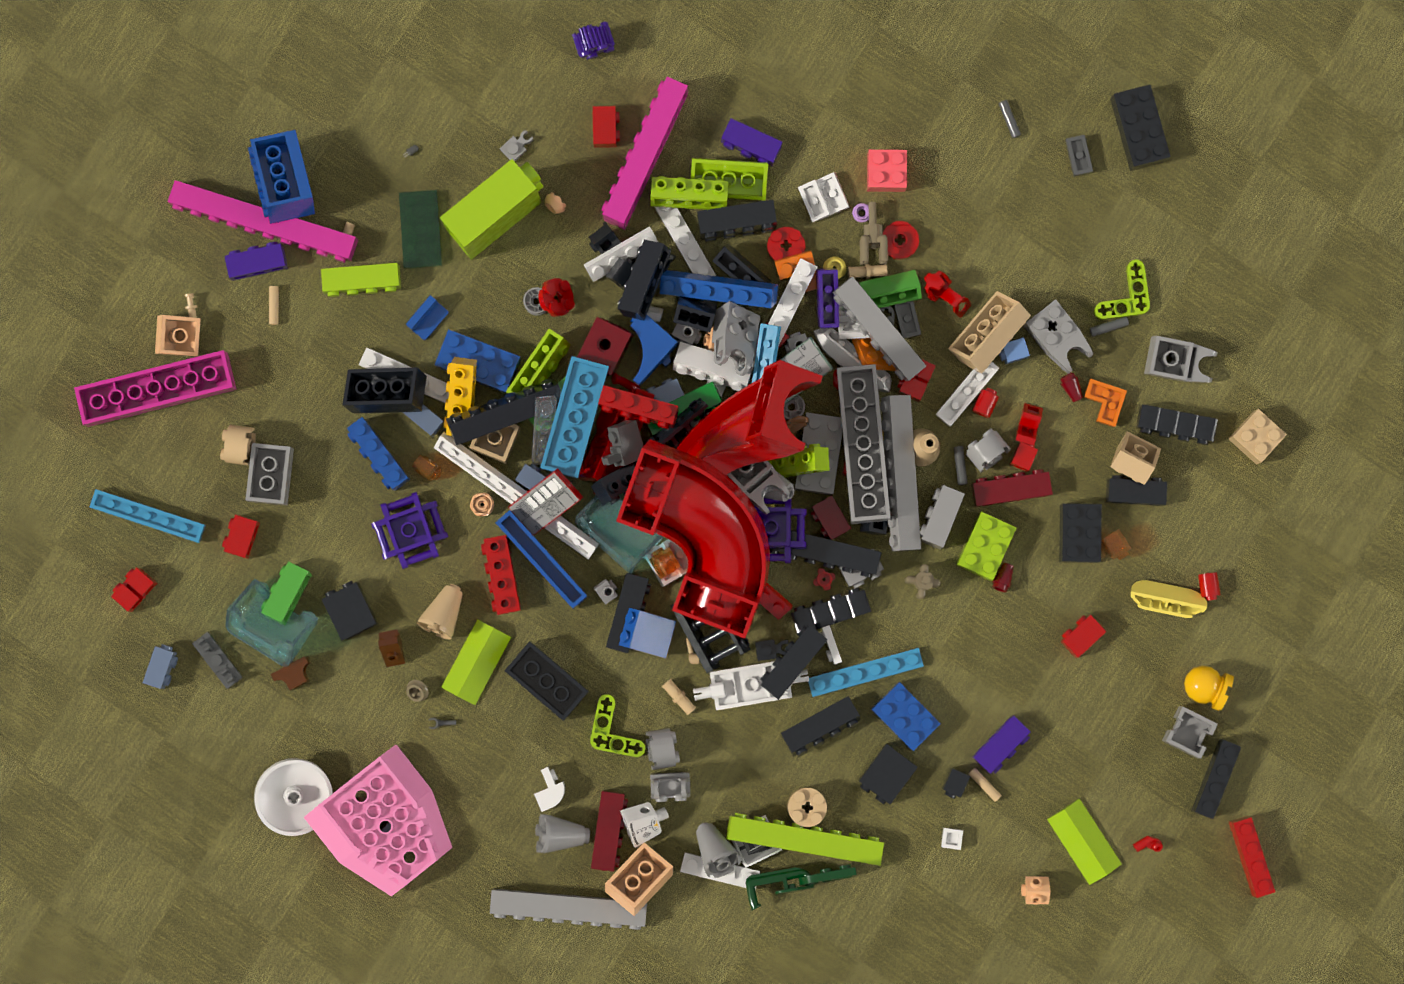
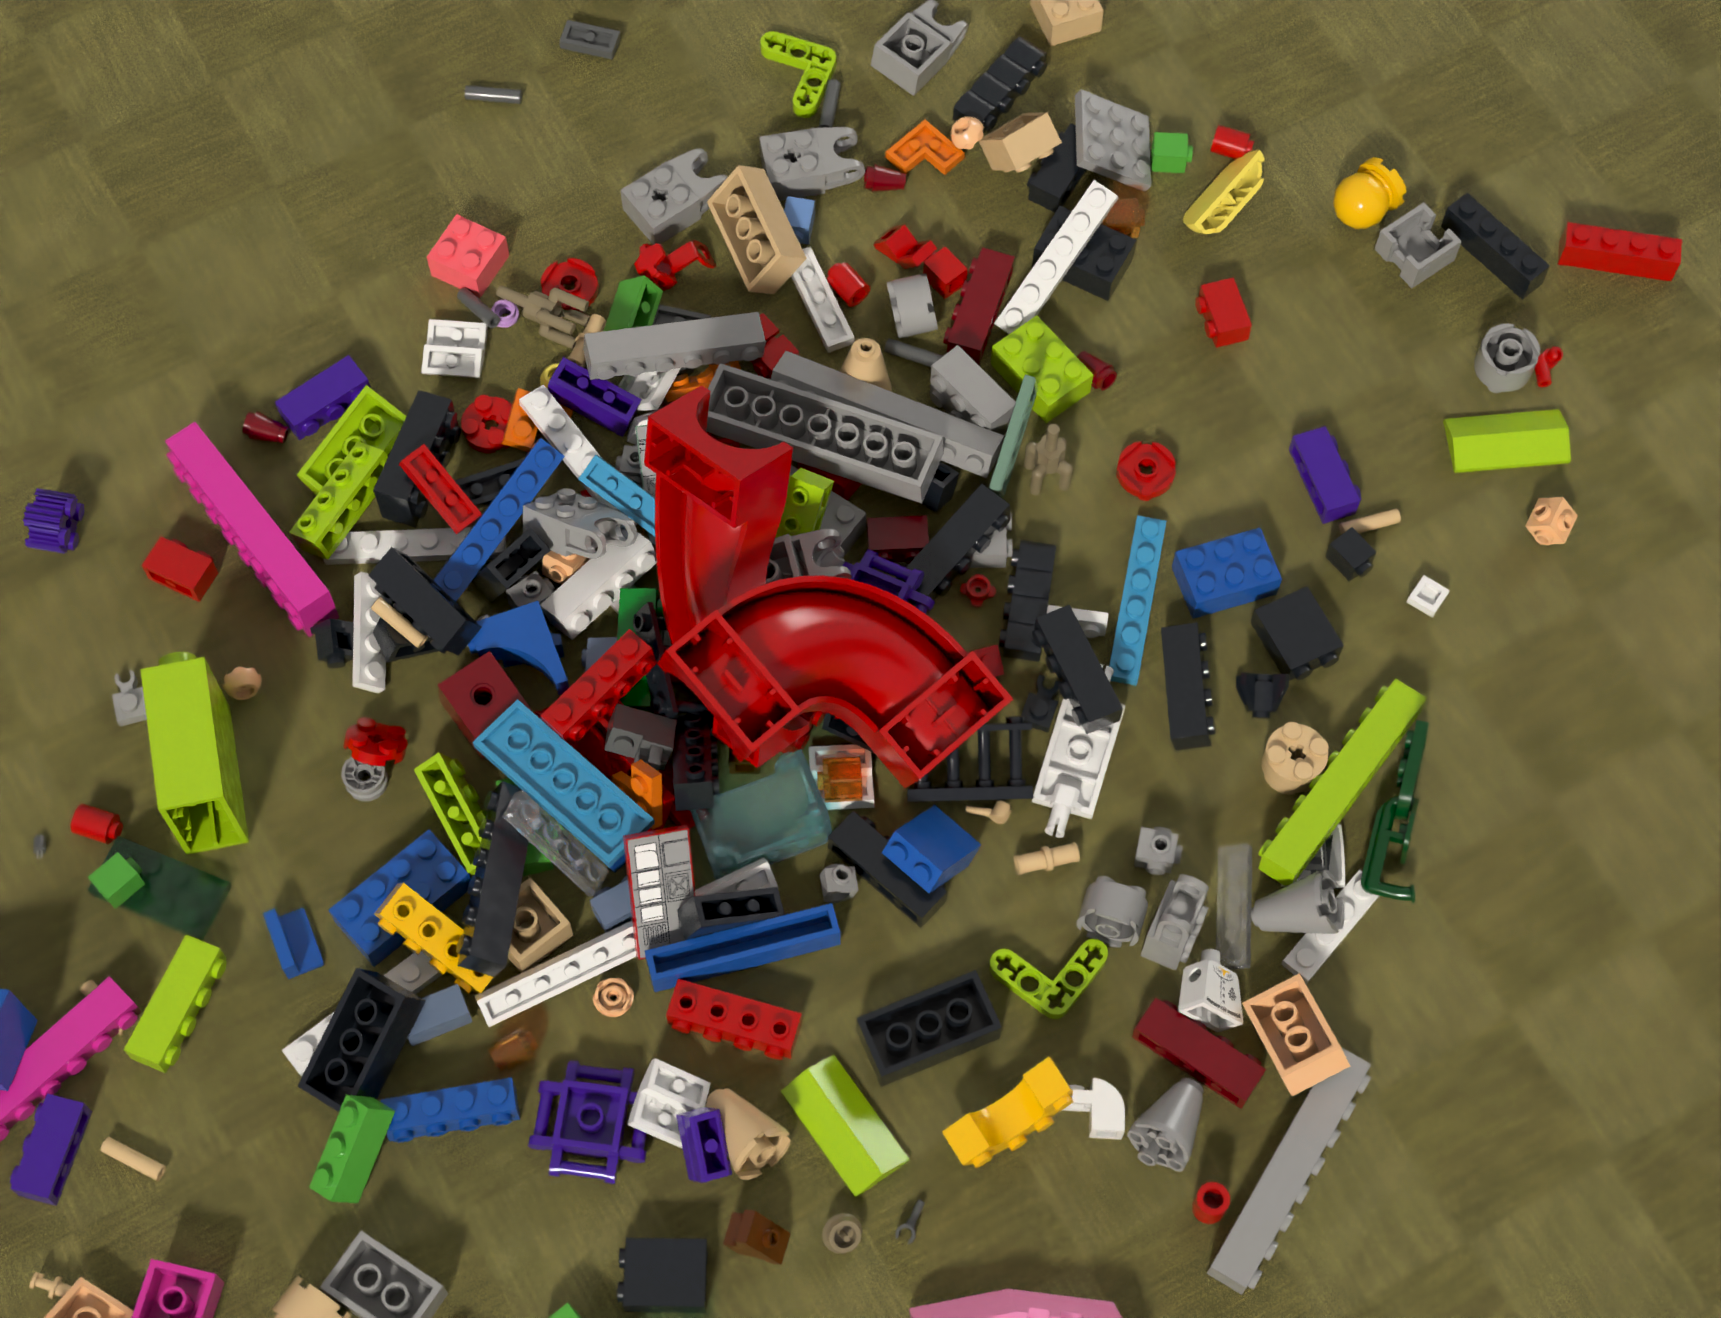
camera: 65 degrees left, 20 degrees down
none -> red brick [70,803,123,844]
none -> bright green brick [88,852,145,909]
none -> dark red cone [242,411,289,444]
none -> bright green brick [309,1095,395,1203]
none -> tan piece [371,597,428,648]
none -> red plate [399,444,482,534]
none -> dark grey piece [457,288,500,328]
none -> orange plate [612,760,662,830]
none -> light grey brick [620,148,728,245]
none -> white slope [627,1058,711,1149]
none -> dark purple brick [676,1107,732,1183]
none -> black brick [677,887,785,940]
none -> yellow brick [942,1056,1073,1168]
none -> light nougat plate [951,117,984,149]
none -> sand green tile [989,375,1038,499]
none -> white plate [994,180,1119,334]
none -> light grey plate [1075,89,1152,192]
none -> red plate [1116,441,1176,501]
none -> light grey brick [1134,827,1183,875]
none -> bright green brick [1151,132,1193,173]
none -> red brick [1192,1182,1230,1224]
none -> clear plate [1216,843,1252,970]
none -> black brick [1236,672,1289,719]
none -> light grey brick [1474,324,1540,393]

